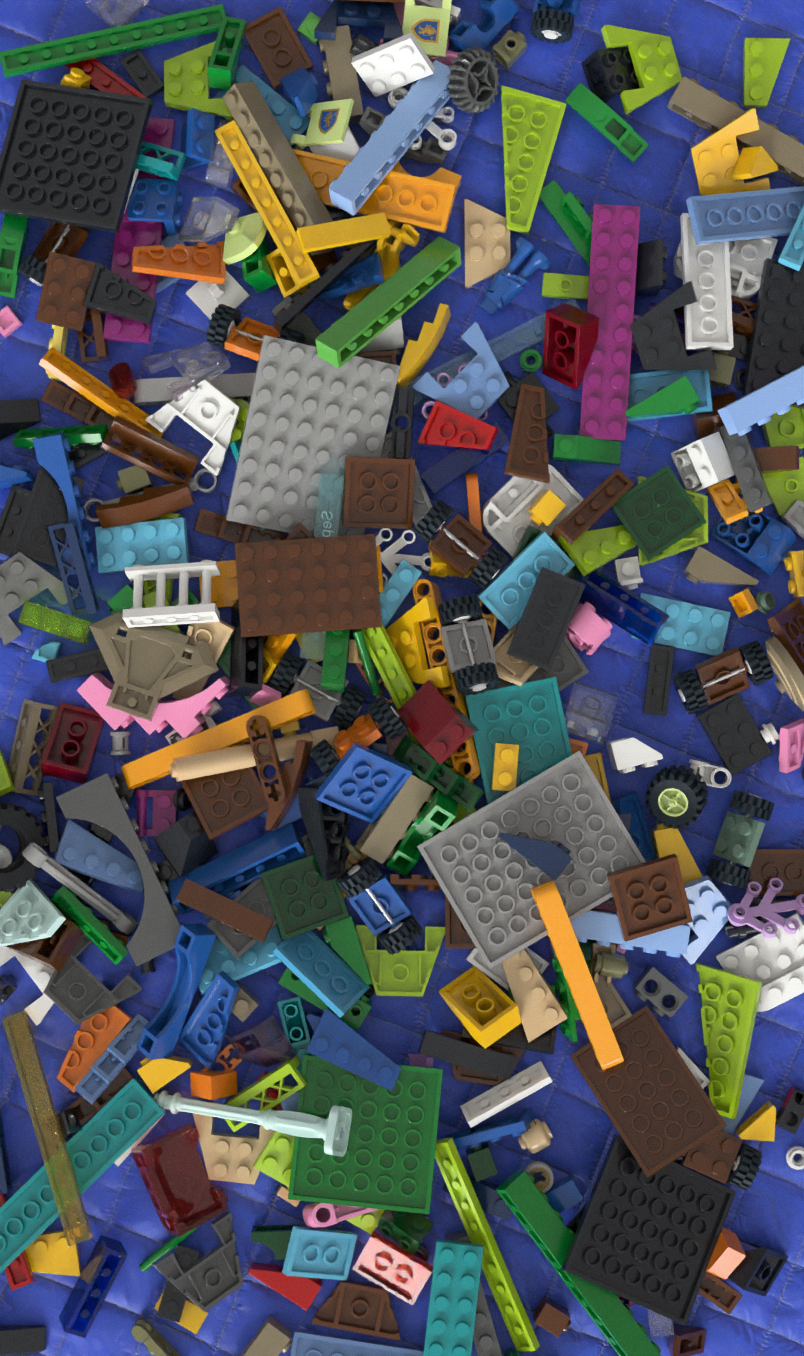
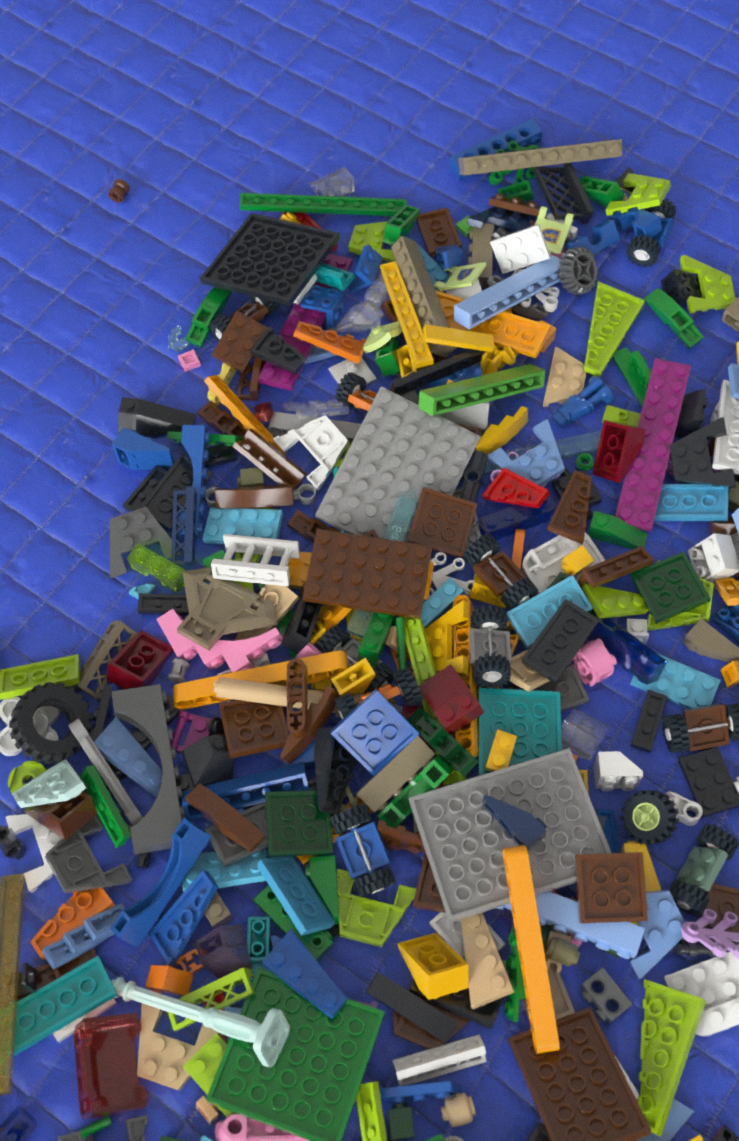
camera: 15 degrees right, 25 degrees down
black plate [120,49,164,99] -> none
yellow slope [137,1055,194,1093] -> none
olive brick [491,29,527,71] -> none
green slope [625,375,701,418] -> none
none -> yellow slope [331,658,376,696]

